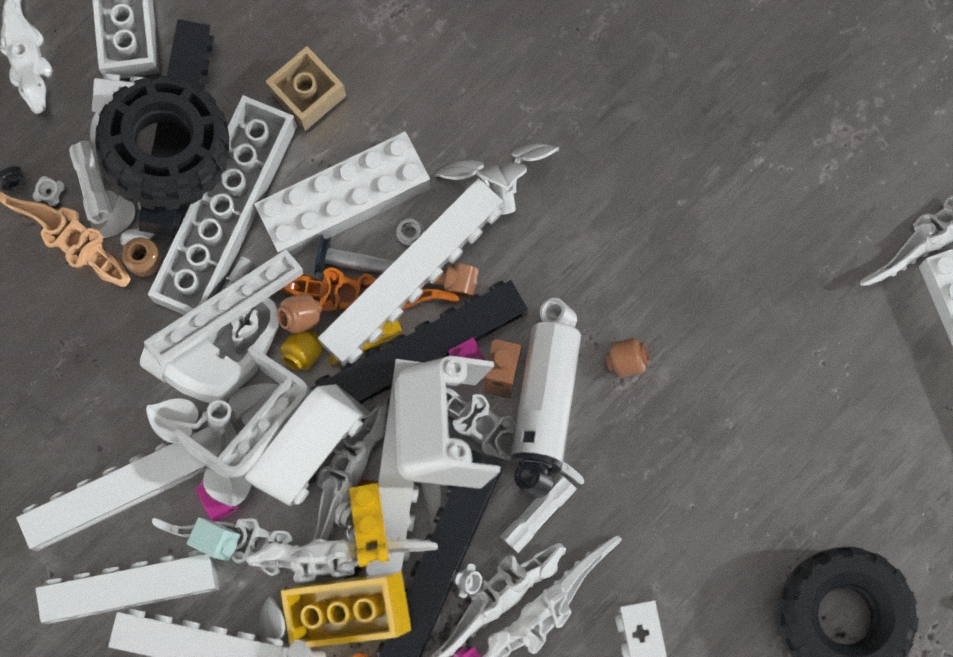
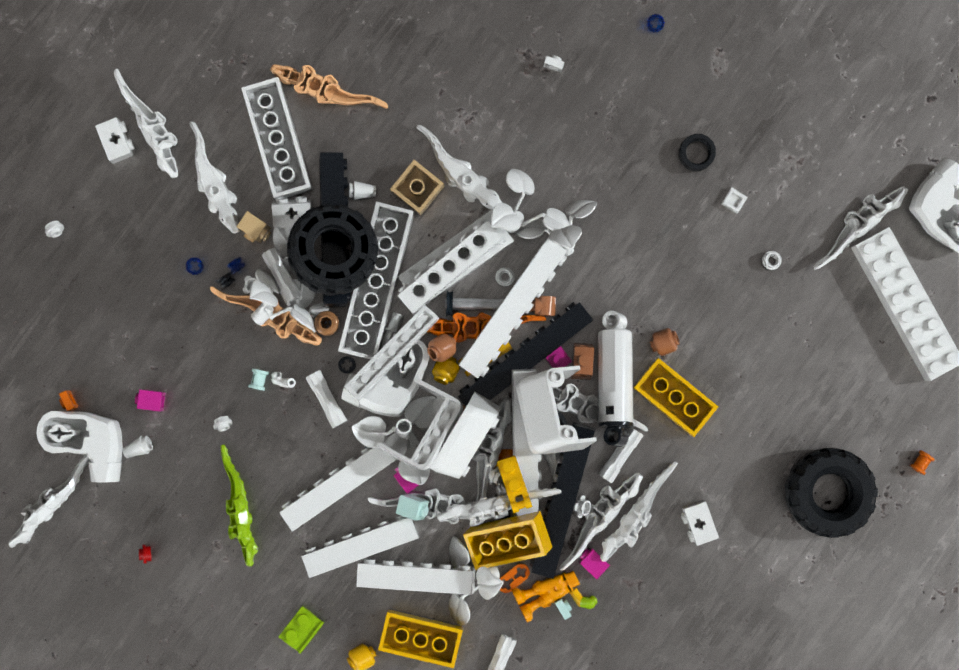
camera: 10 degrees left, 10 degrees up
none -> clear blue bush [227,257,246,274]
none -> tan brick [237,211,271,244]
none -> light aqua bush [248,368,269,391]
none -> white plant [250,269,316,333]
none -> white arm [271,372,296,388]
none -> white axle [306,370,347,428]
none -> black bush [338,356,356,374]
none -> white cone [348,181,376,200]
none -> white brick [397,220,502,314]
none -> white animal [416,125,502,210]
none -> white plant [491,169,570,233]
none -> yellow brick [633,358,719,437]
none -> black tyre [679,134,716,171]
none -> white tile [721,187,748,214]
none -> white plate [762,251,782,270]

